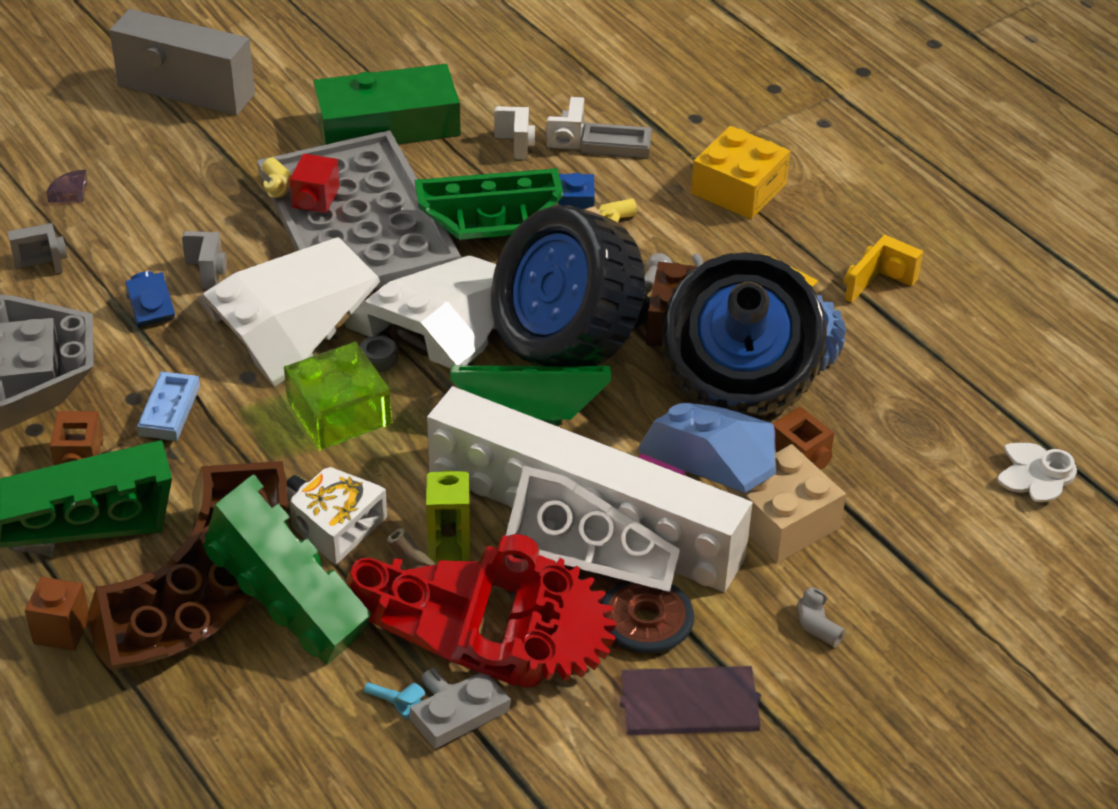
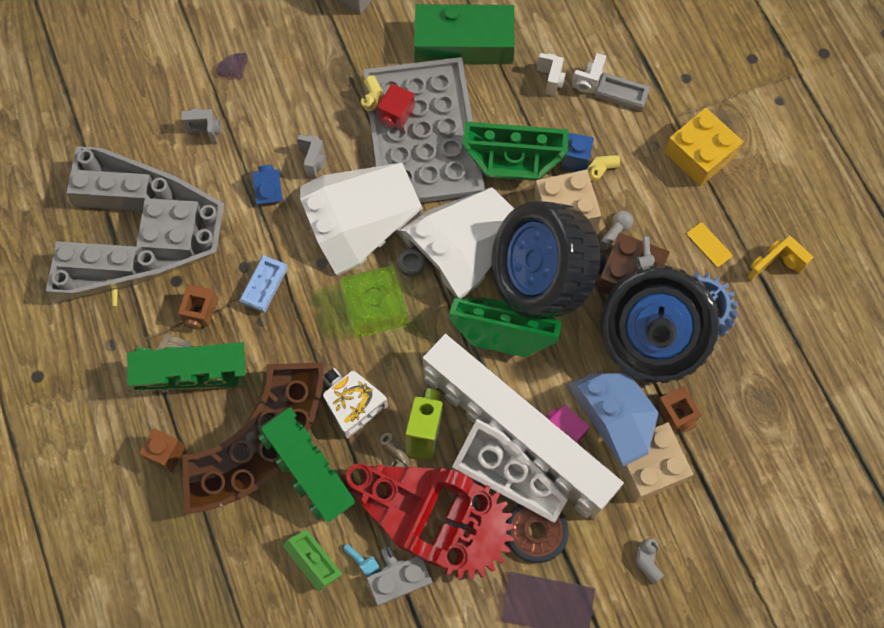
camera: 15 degrees right, 25 degrees up
white plate [997,443,1077,502] -> none
none -> bright green plate [283,529,342,592]

